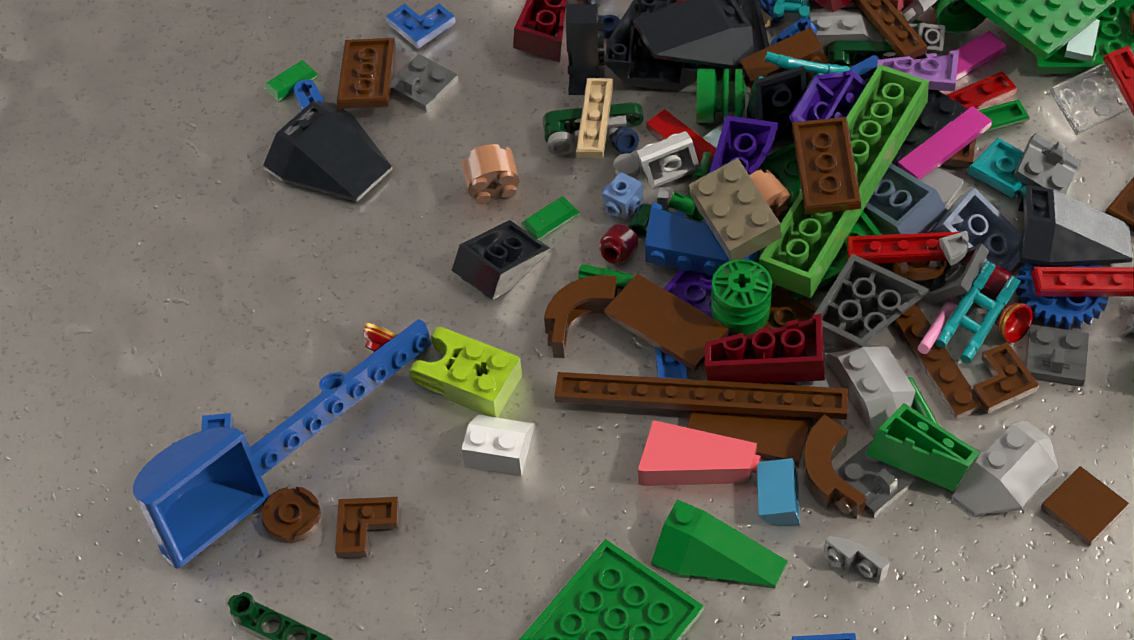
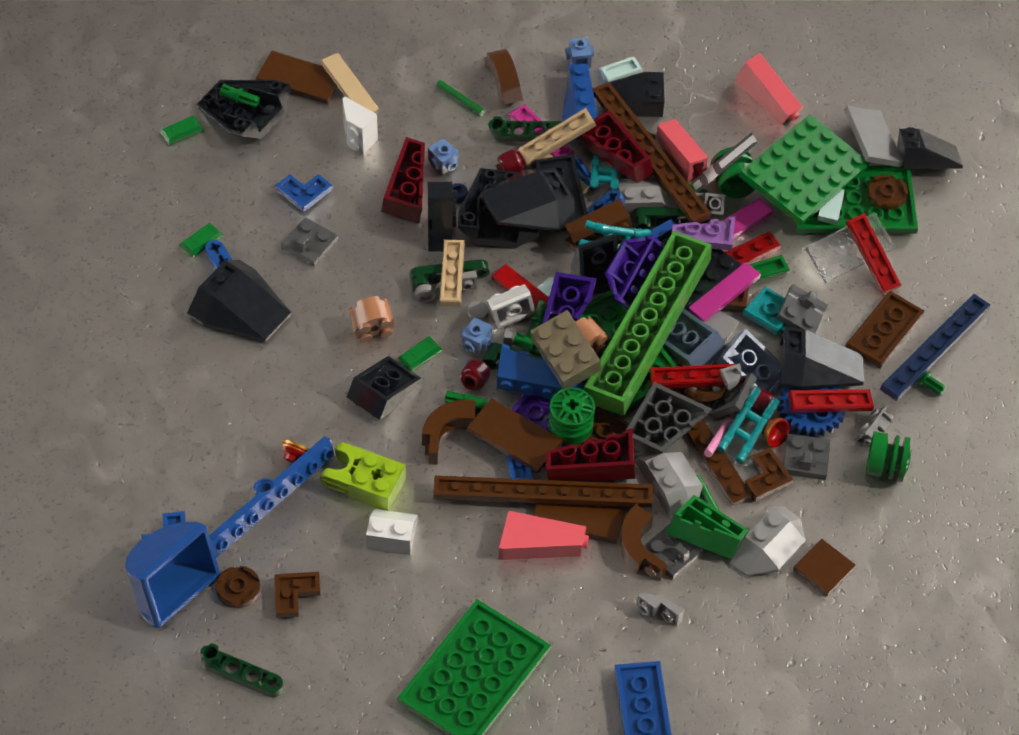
camera: 10 degrees left, 0 degrees up
reddish brown tile [337,38,395,109] -> none
dark blue tile [612,127,639,154] -> none
green wedge [651,499,788,588] -> none
green wheel [696,69,746,123] -> none
dark azure brick [757,458,801,526] -> none
reddish brown tile [792,117,861,214] -> none

